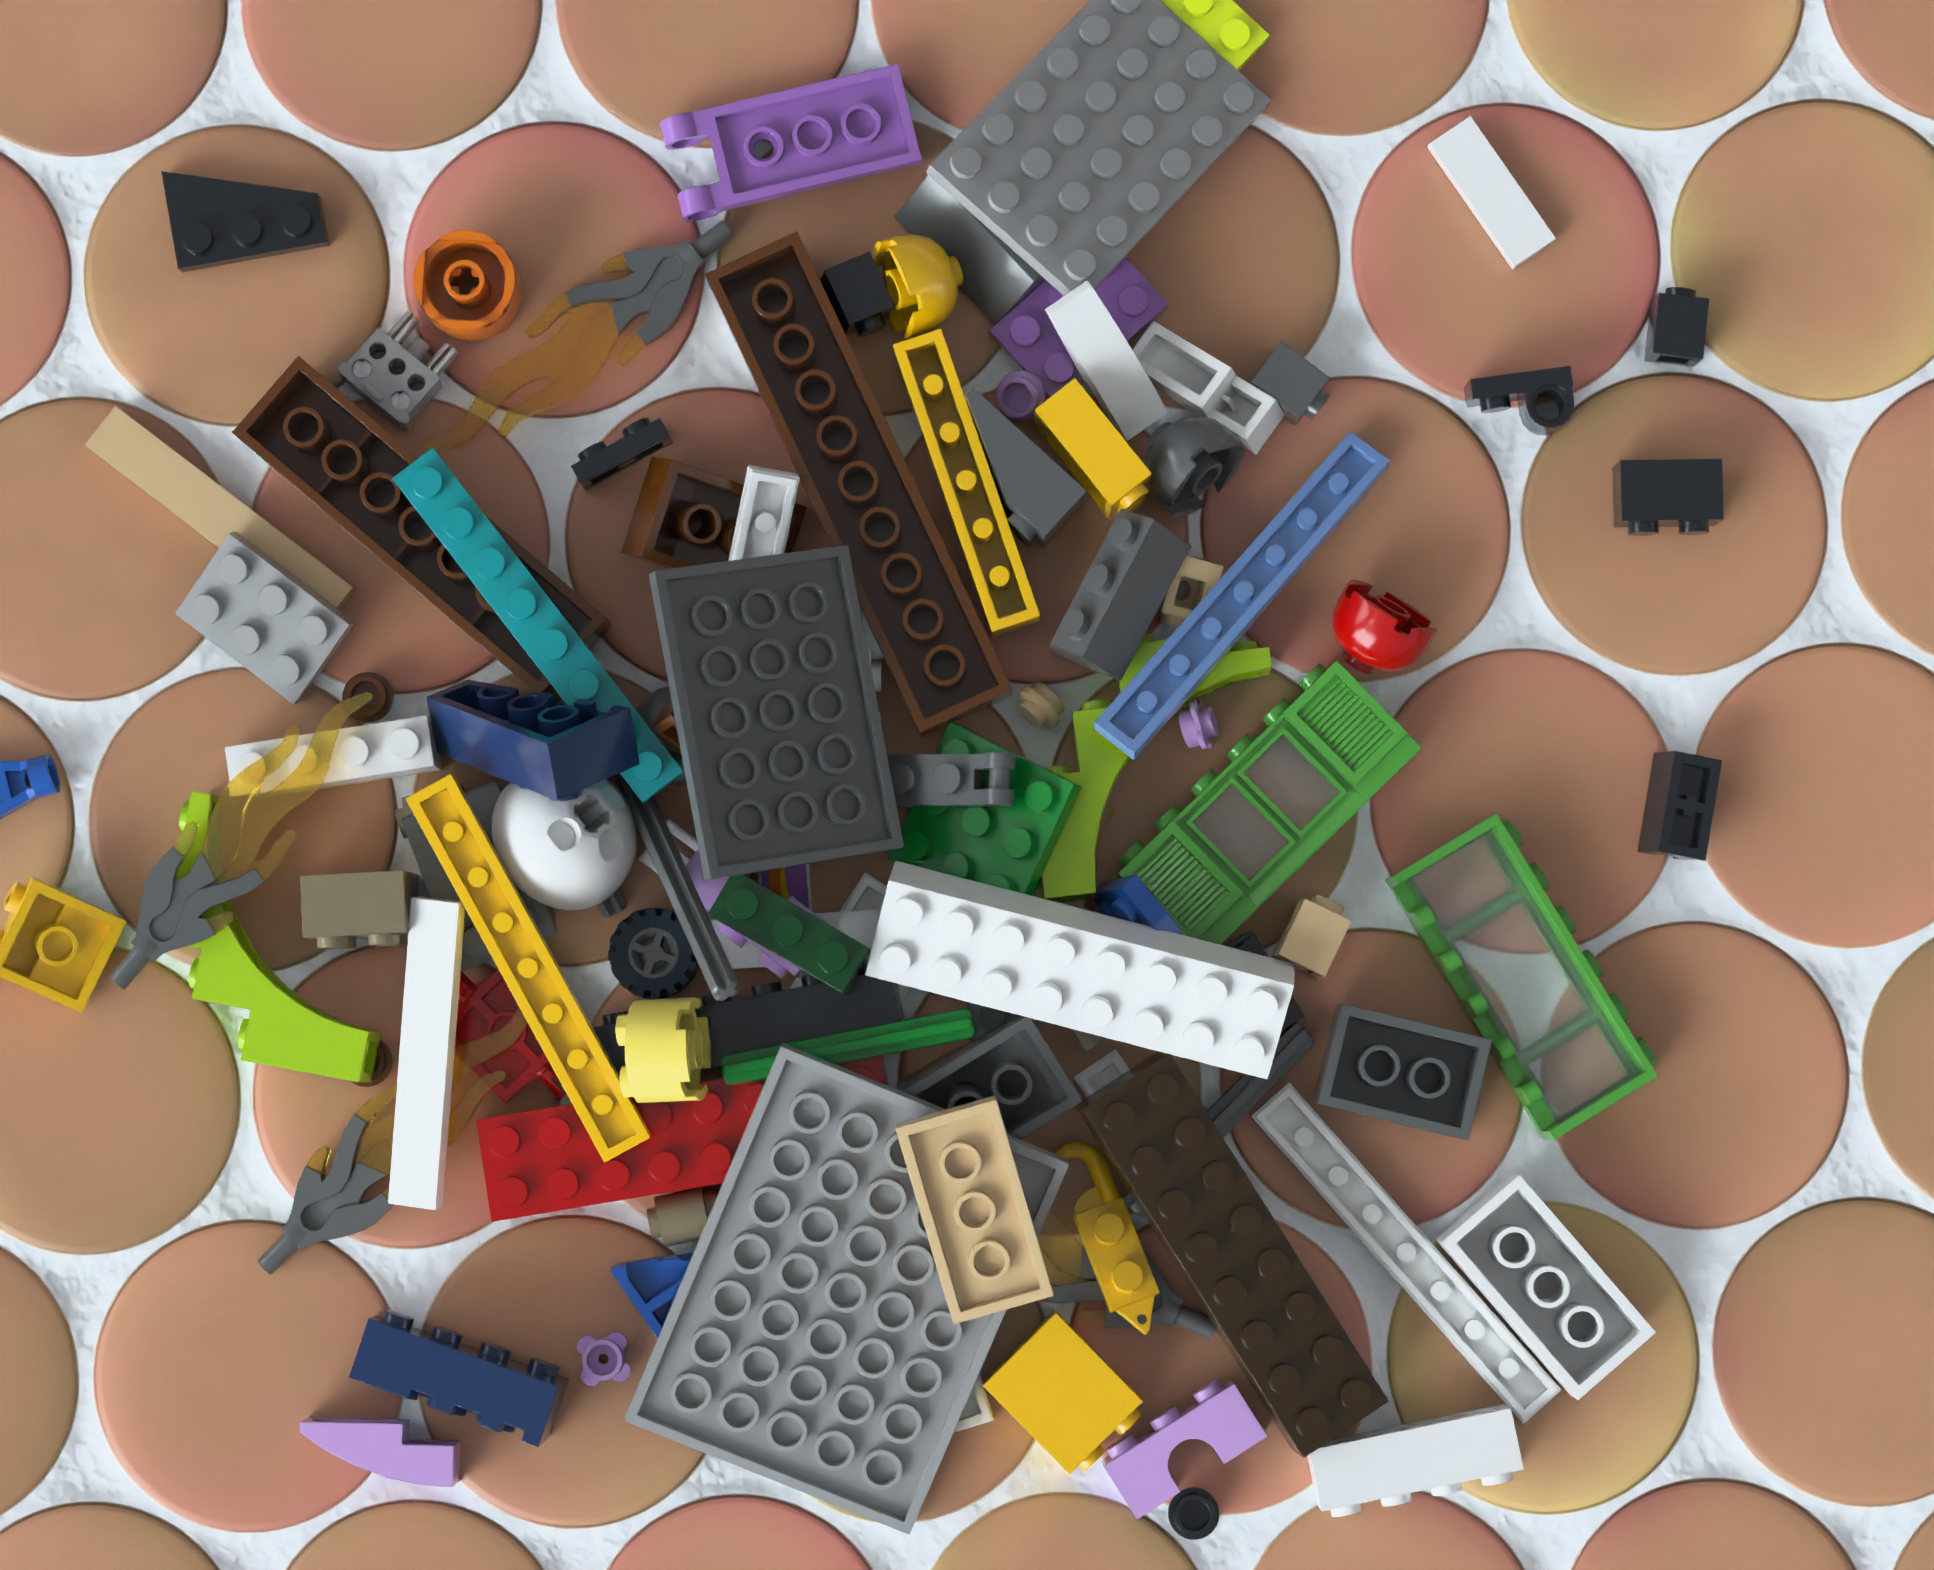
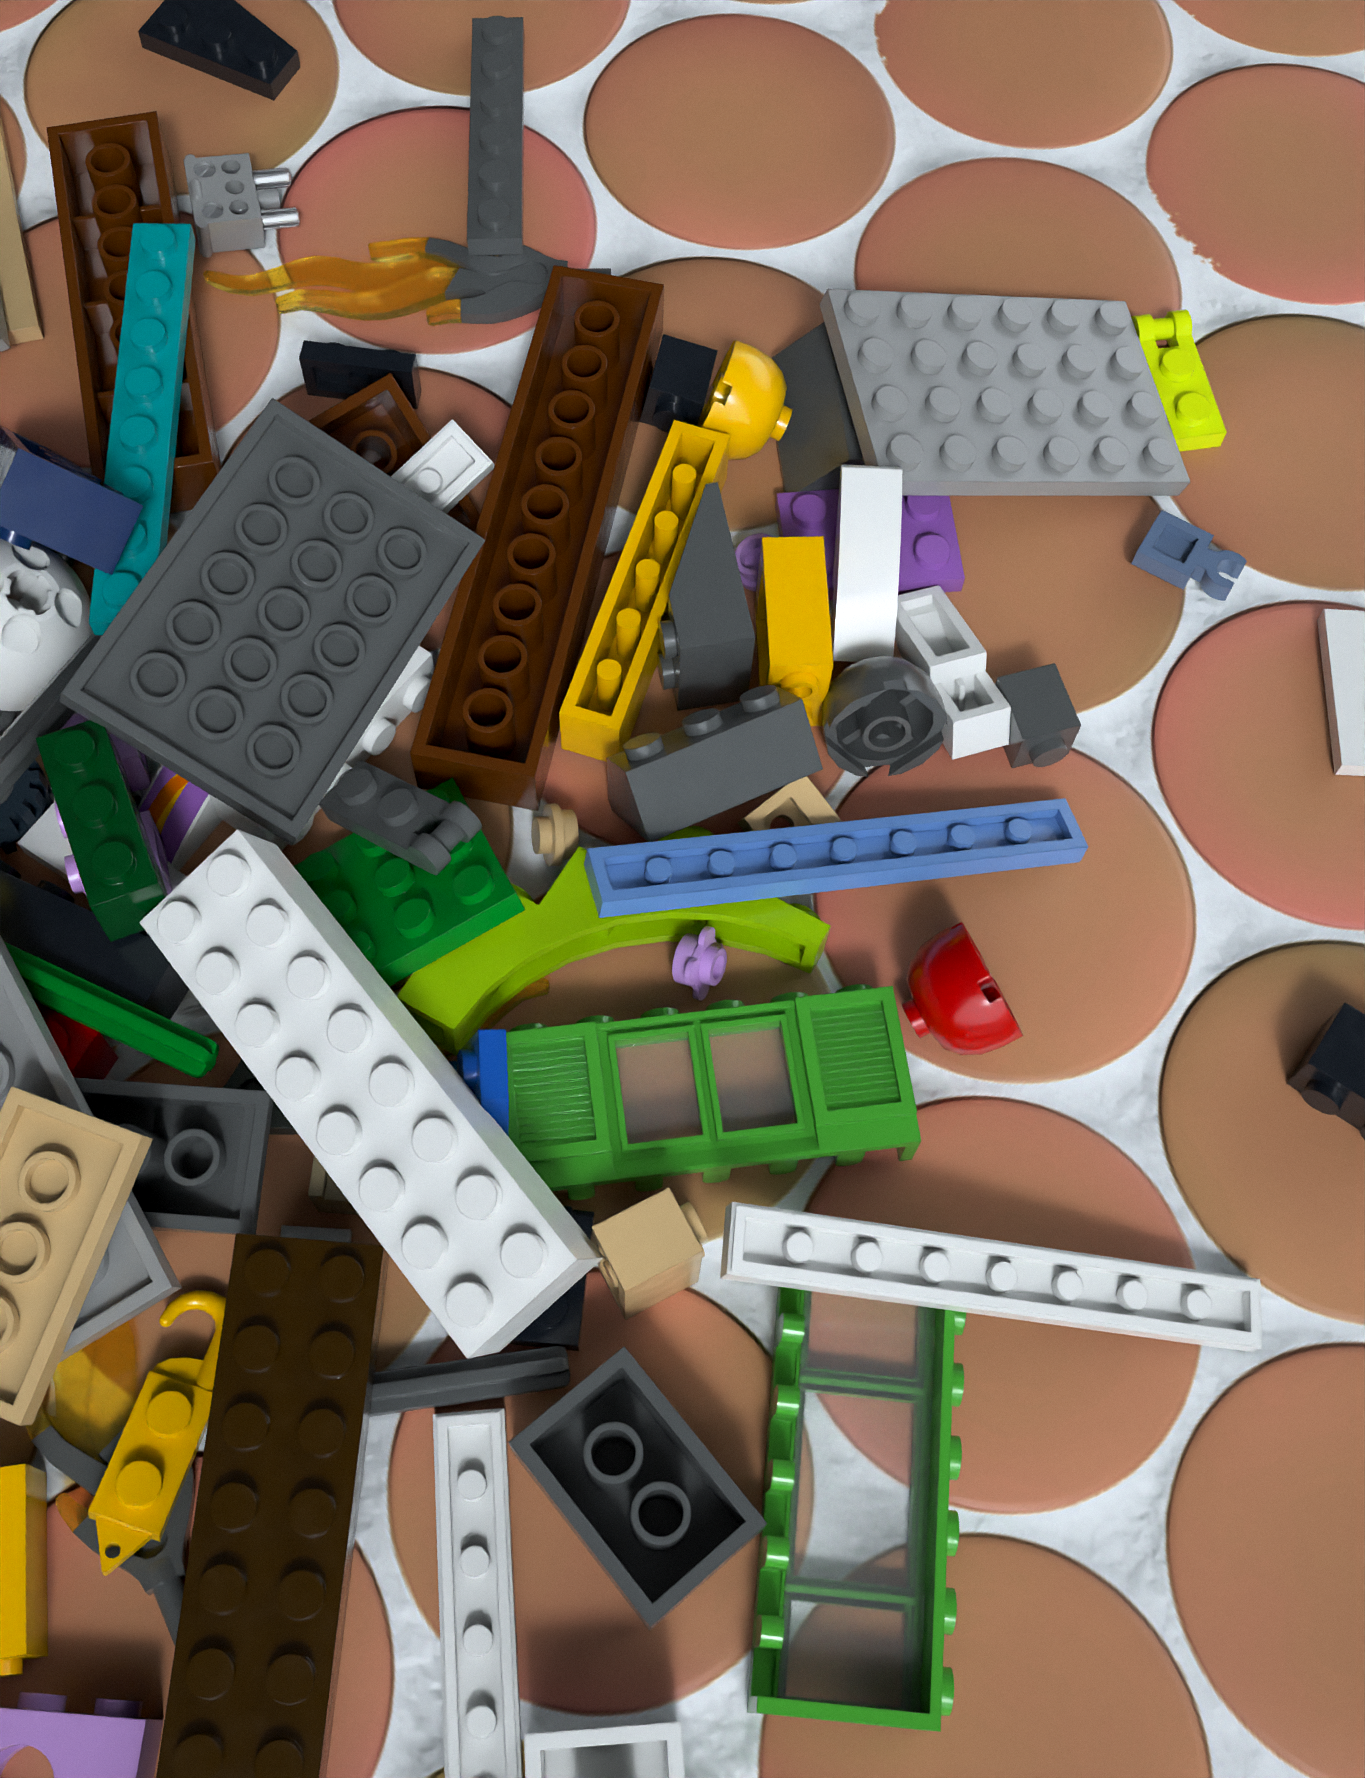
camera: 30 degrees right, 20 degrees down
orange brick [413,230,522,341] -> none
medium lavender hinge [660,64,922,221] -> none
black plate [1464,366,1574,436] -> none
black hinge [1637,751,1722,861] -> none
none -> dark grey plate [467,16,525,256]
none -> white tile [720,1202,1262,1352]
none -> sand blue plate [1131,510,1247,601]

